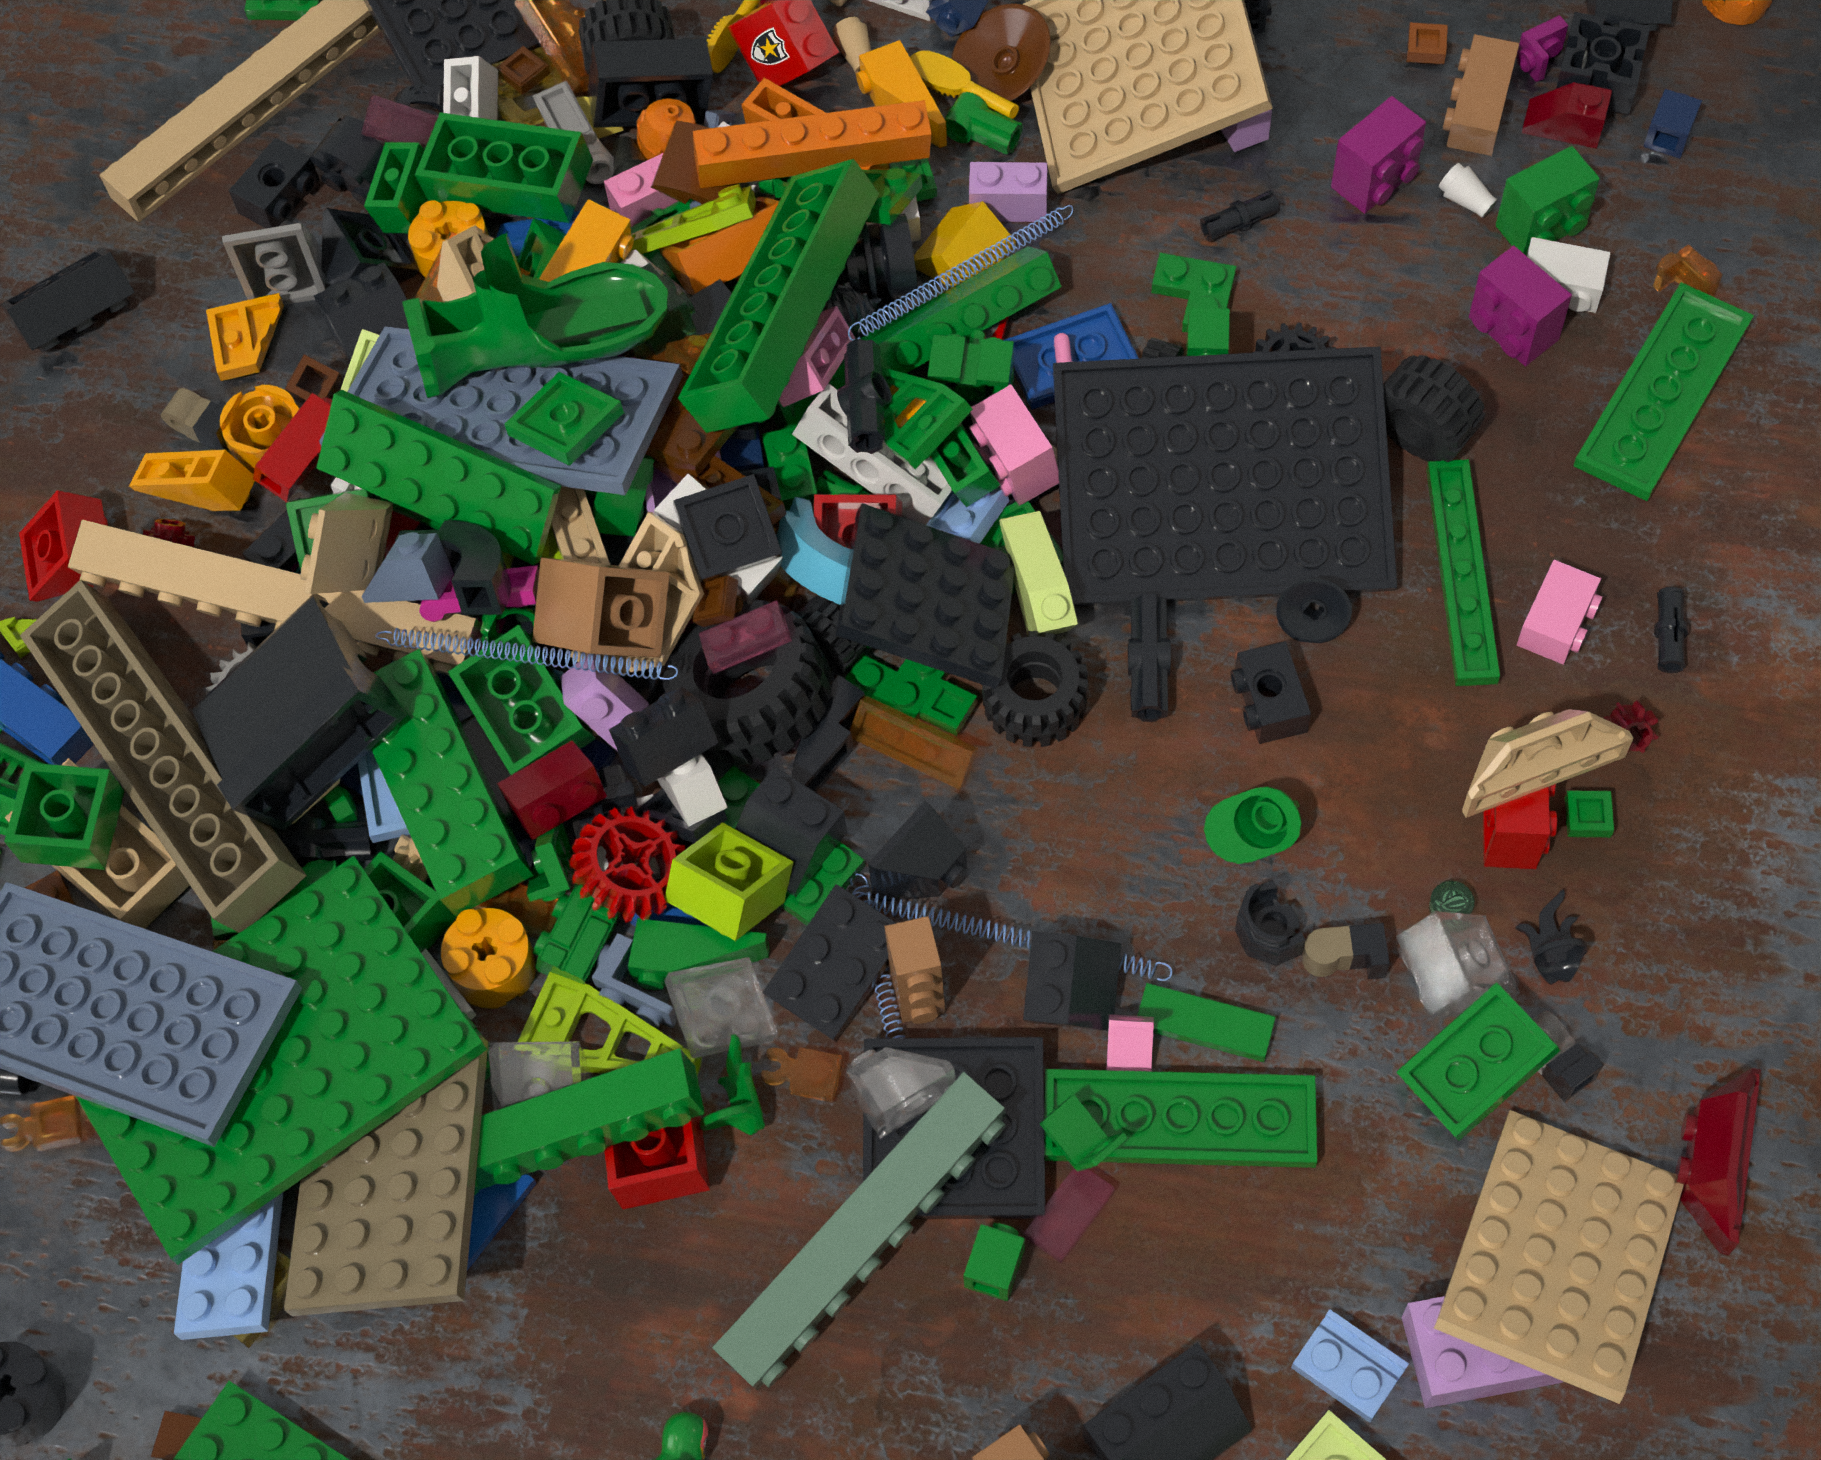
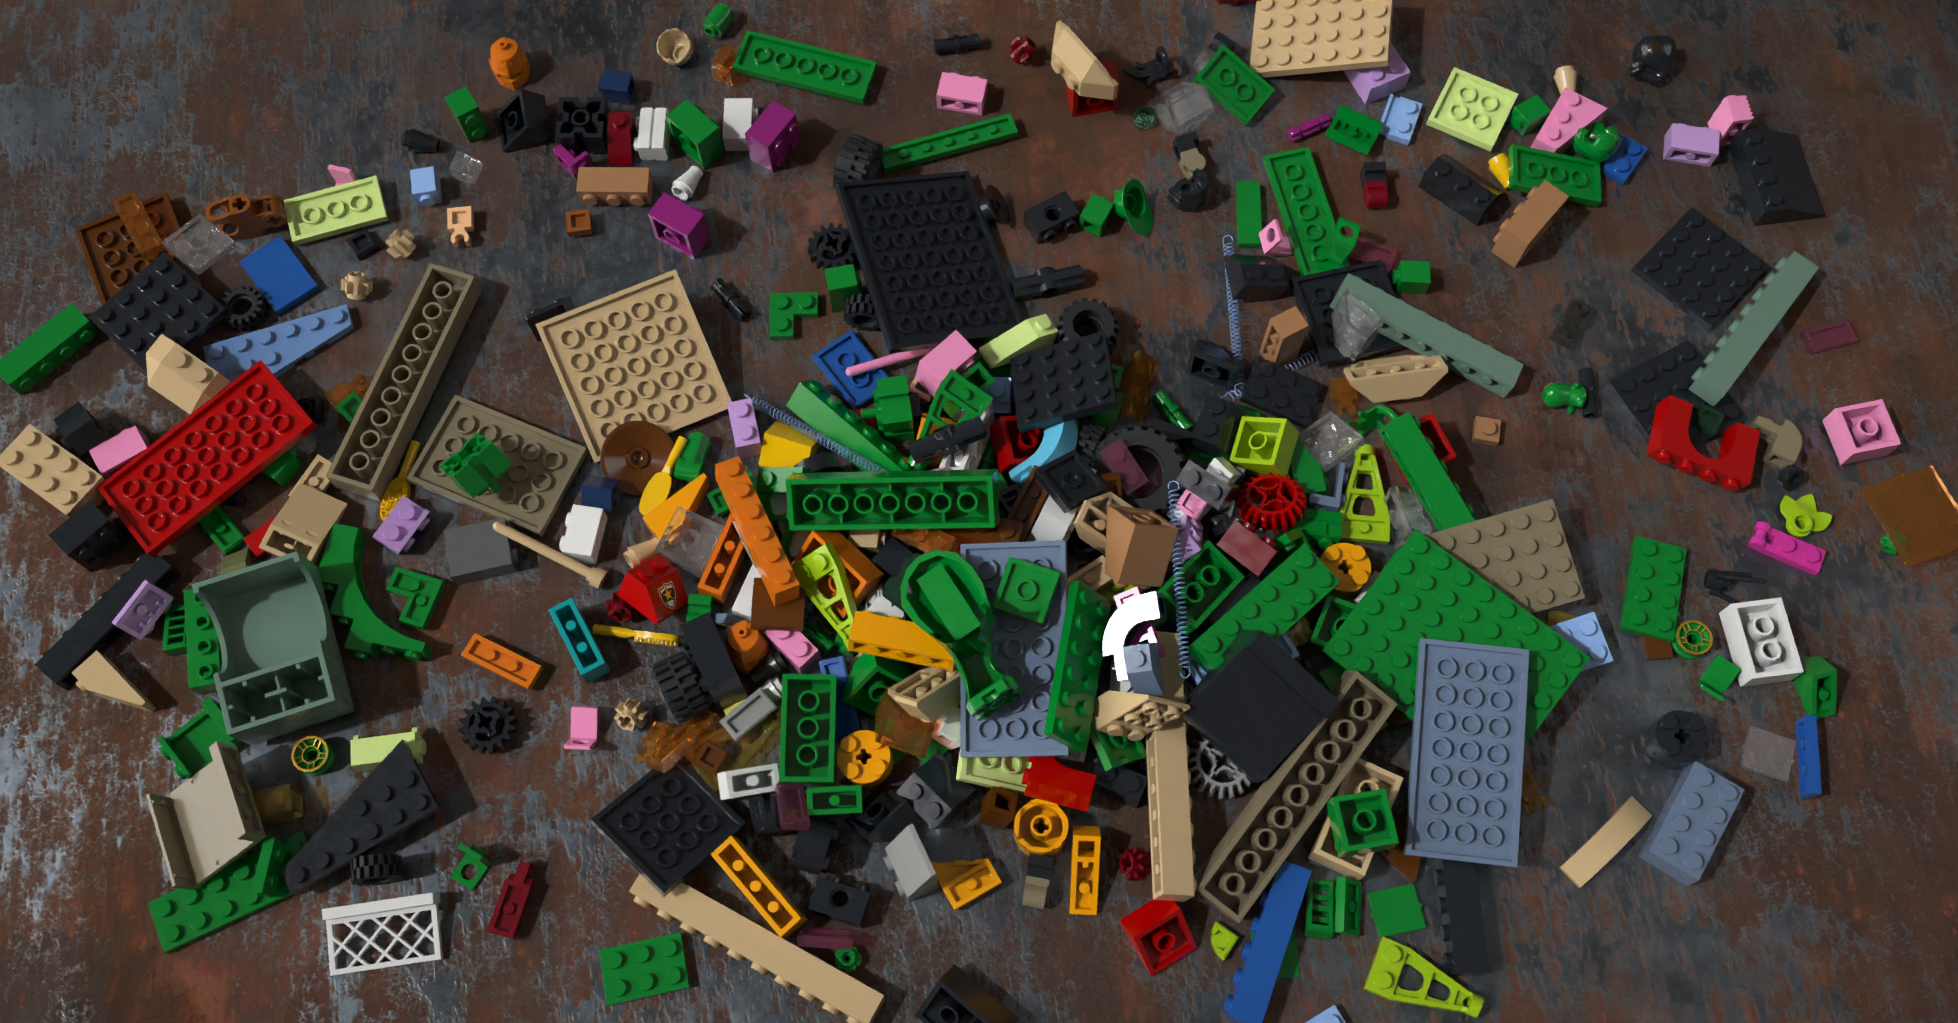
camera: 110 degrees left, 5 degrees up
none -> white brick [634,108,670,161]
none -> clear slope [655,506,724,578]
none -> tan hair [656,28,694,66]
none -> green leg [686,593,715,622]
none -> green brick [702,3,734,38]
none -> light orange brick [711,836,808,938]
none -> clear pink tile [797,927,855,950]
none -> green plate [834,945,862,973]
none -> green brick [1079,194,1114,237]
none -> green pin [1151,389,1194,431]
none -> magenta axle [1287,113,1331,142]
none -> green bracket [1325,105,1383,155]
none -> tan wedge [1344,355,1448,403]
none -> leg [1360,162,1388,208]
none -> medium nougat plate [1472,416,1501,446]

